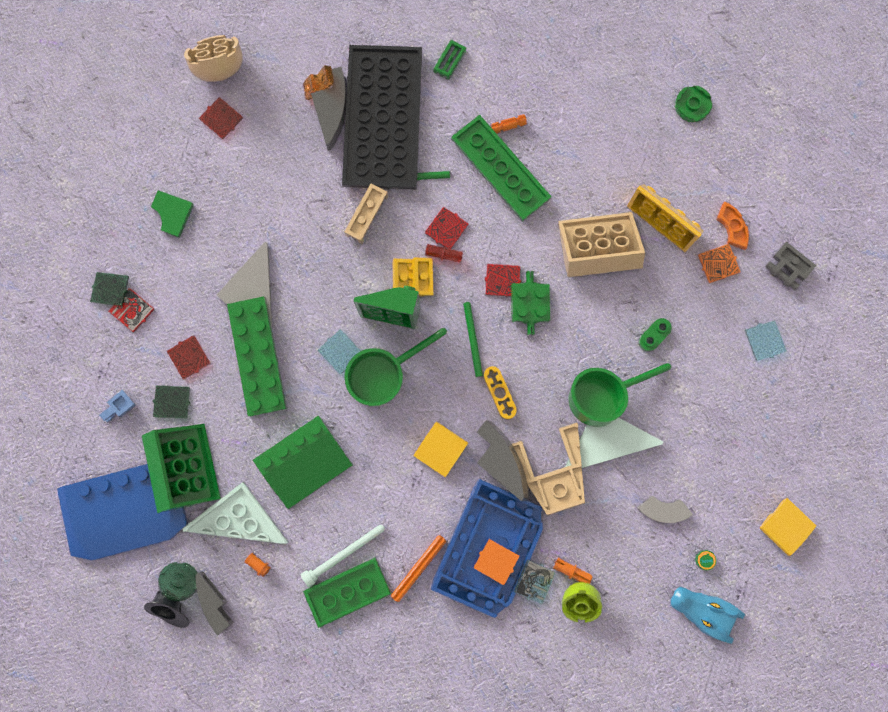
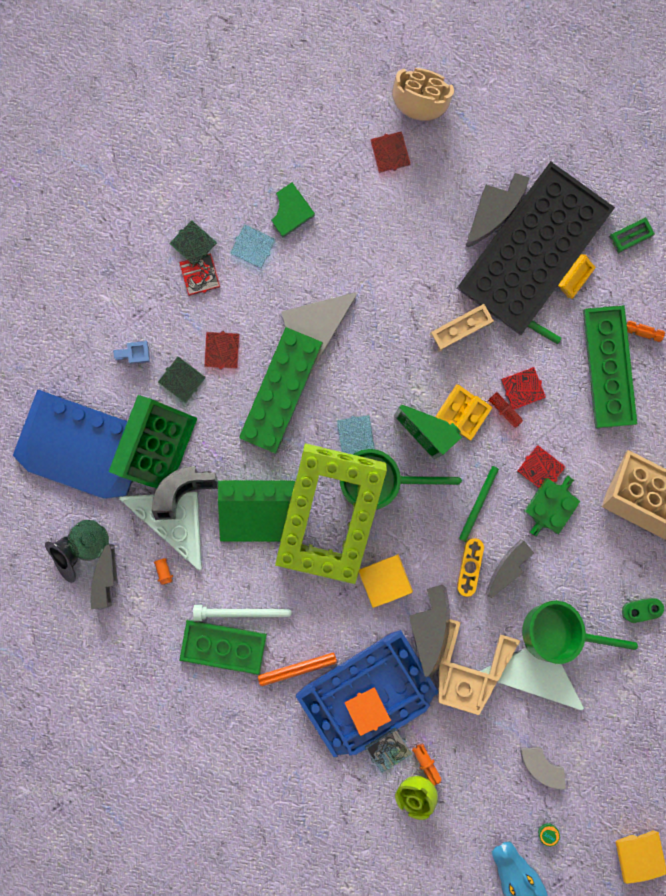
camera: 35 degrees right, 5 degrees up
clear orange slope [303,65,334,100] -> none
none -> arch [152,466,218,520]
none -> clear light blue piece [230,224,276,268]
none -> lime brick [275,443,387,584]
none -> dark grey slope [486,540,534,598]
none -> yellow tile [558,254,596,299]

